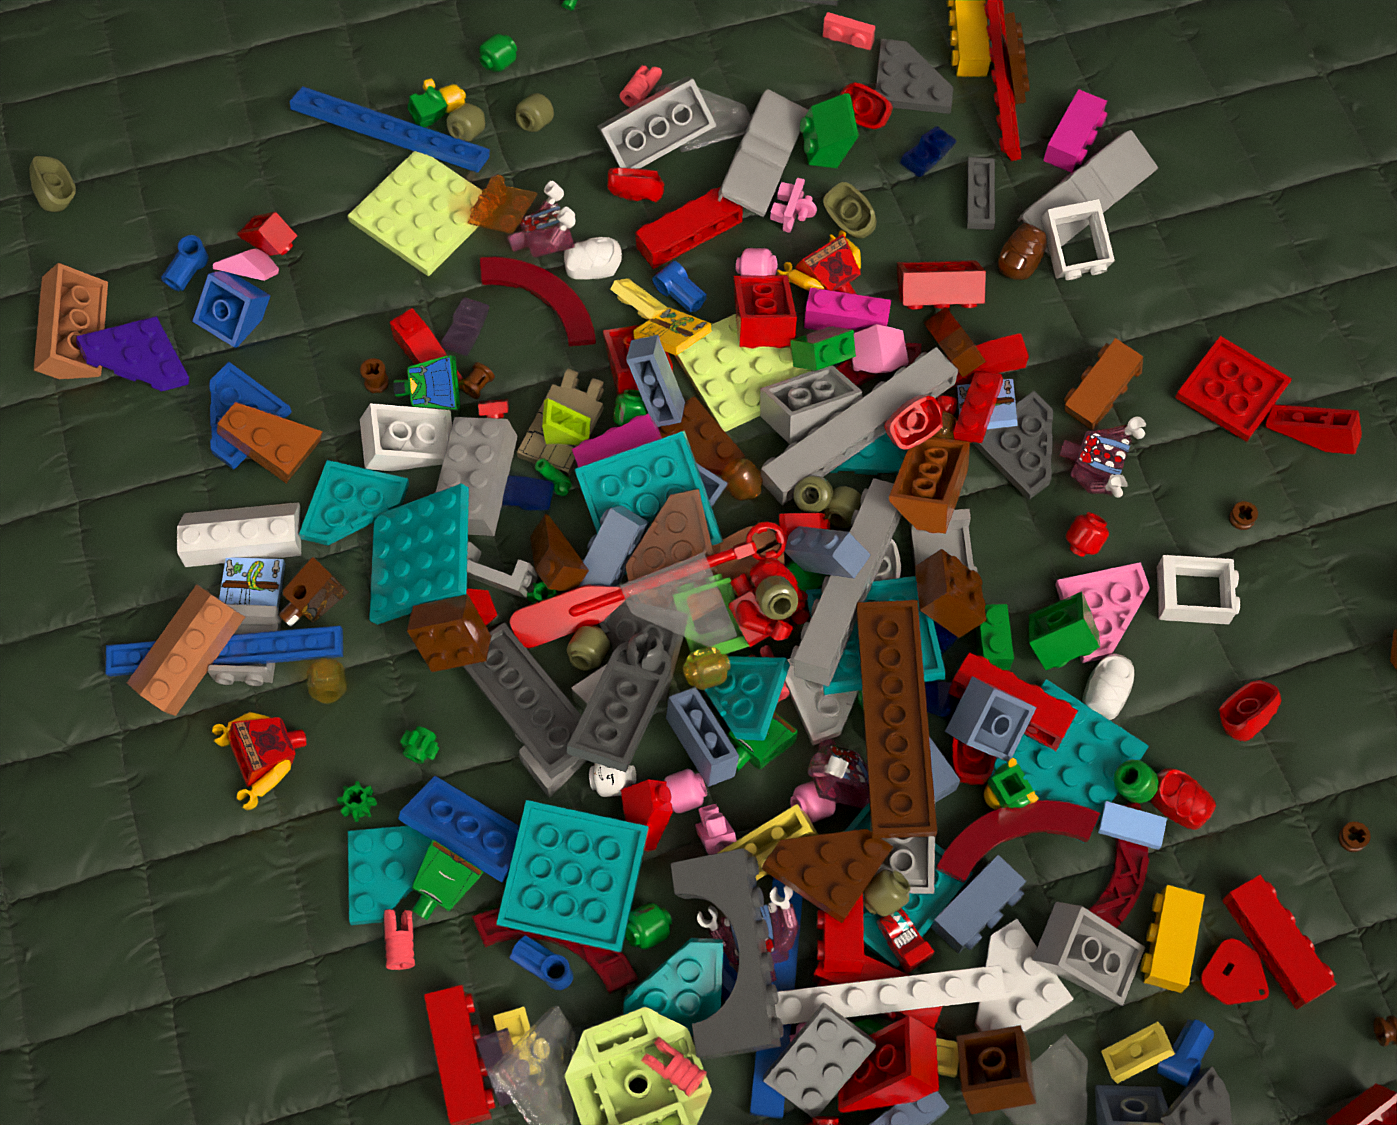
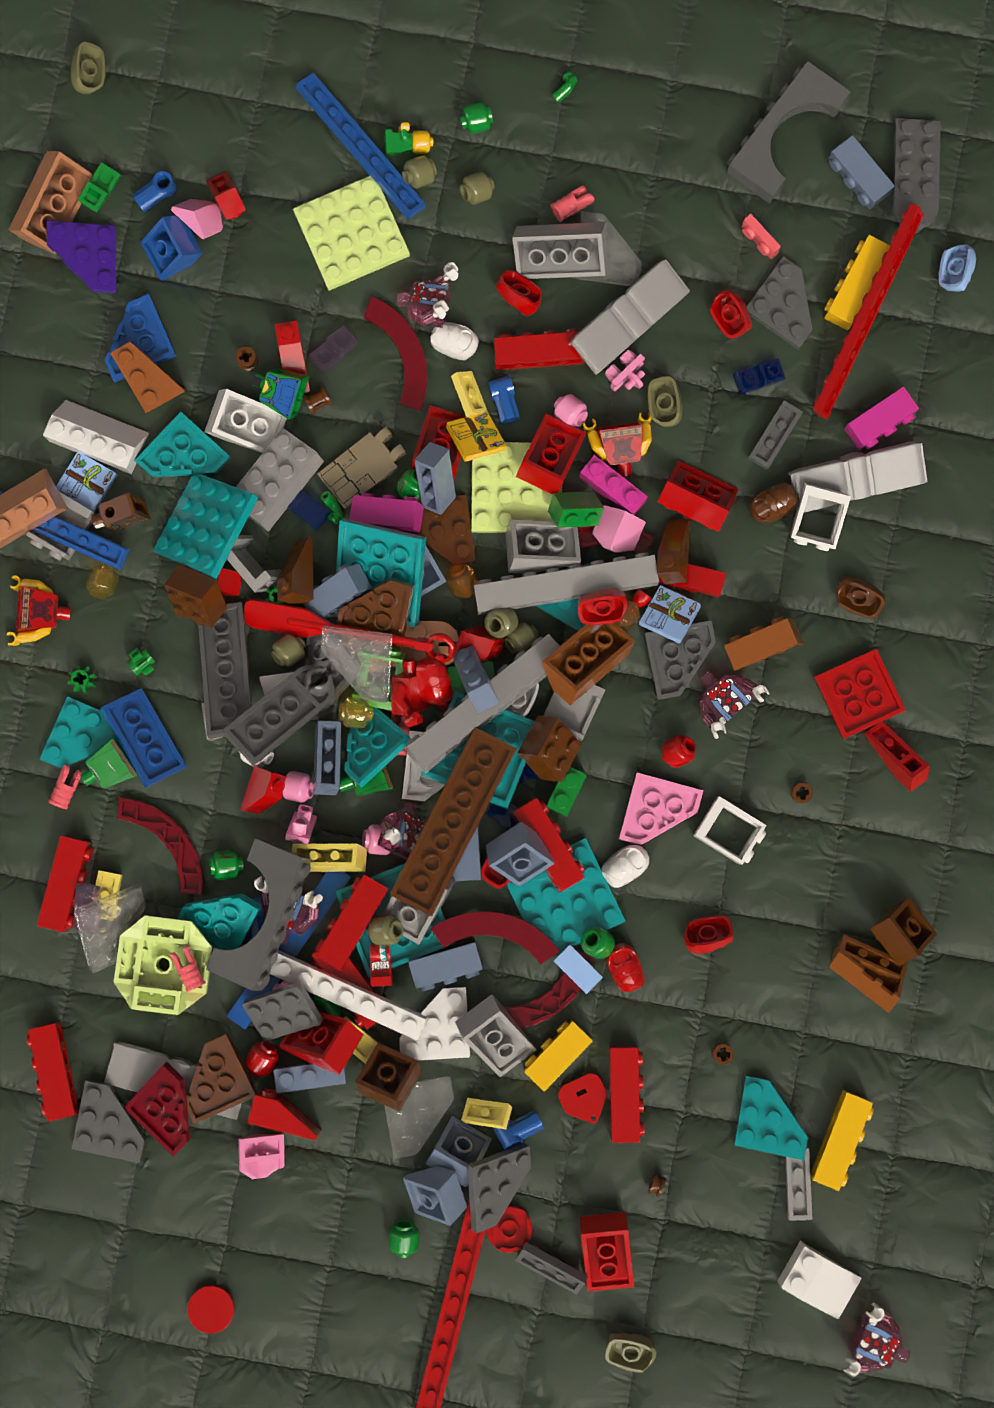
camera: 30 degrees right, 20 degrees up
clear orange hinge [467,174,537,234] -> none
plate [478,398,509,419] -> none
teal plate [496,800,649,952] -> none
blue piece [510,935,573,990] -> none
lime slope [542,398,591,445] -> none
olive head [756,575,798,620] -> none
reddish brown plate [761,829,893,923] -> none
green slope [800,93,859,168] -> none
red plate [953,371,1003,443] -> none
green piece [984,758,1038,810] -> none
reddish brown plate [1004,12,1030,104] -> none
green slope [1029,591,1100,671] -> none
none -> green slope [78,162,122,213]
none -> reddish brown piece [836,576,885,618]

